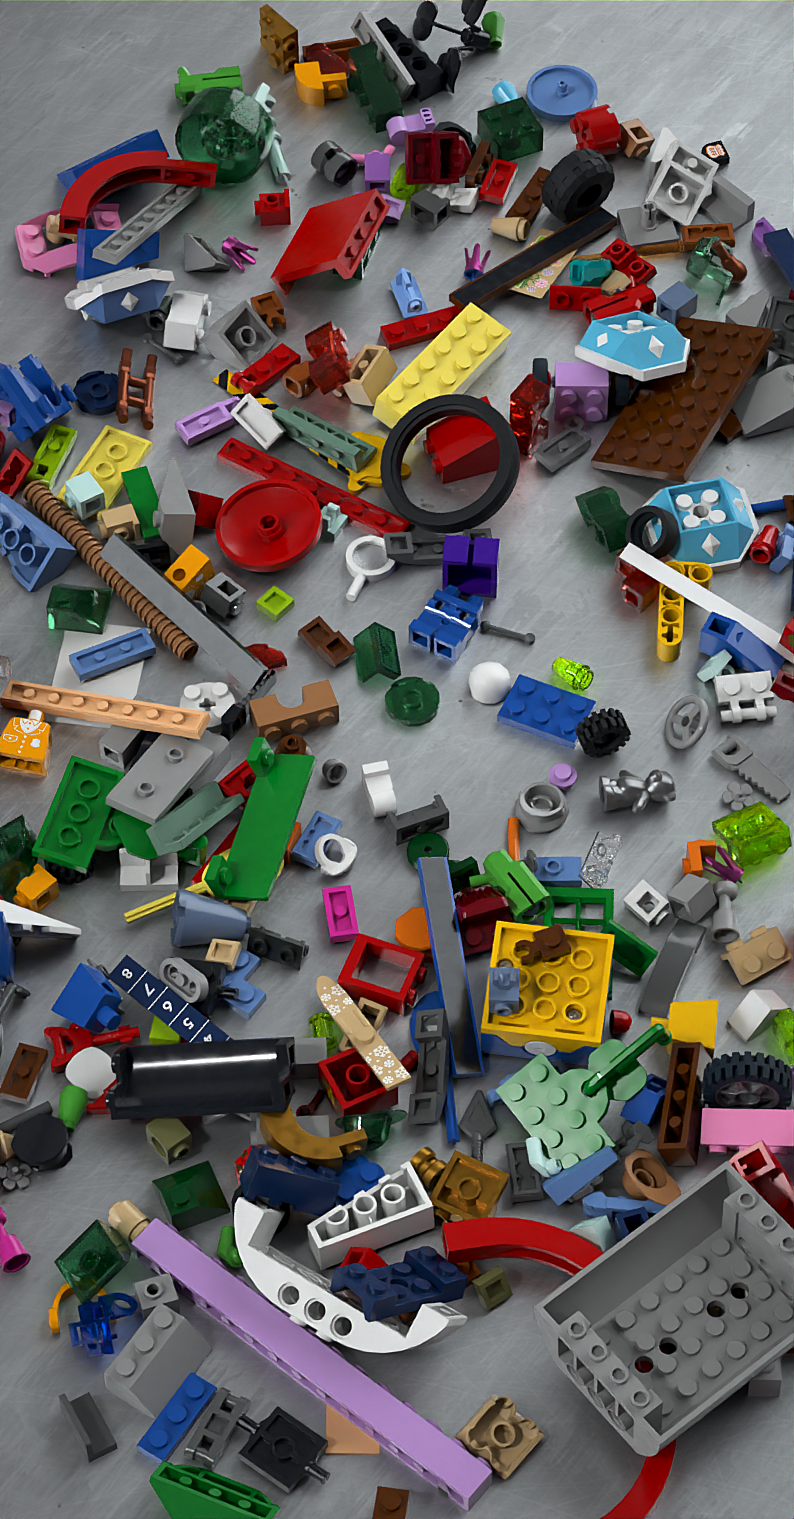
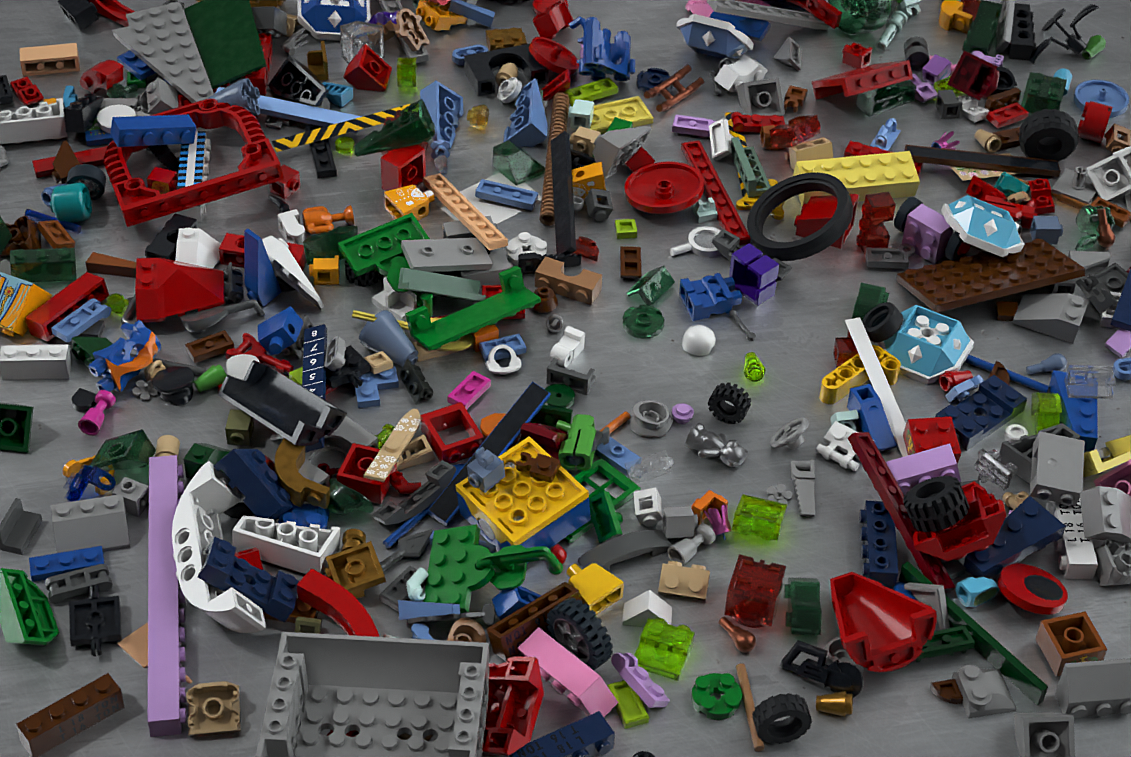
camera: 40 degrees right, 10 degrees down
flat silver piece [222,236,259,271] -> none
blue plate [497,674,596,749] -> none

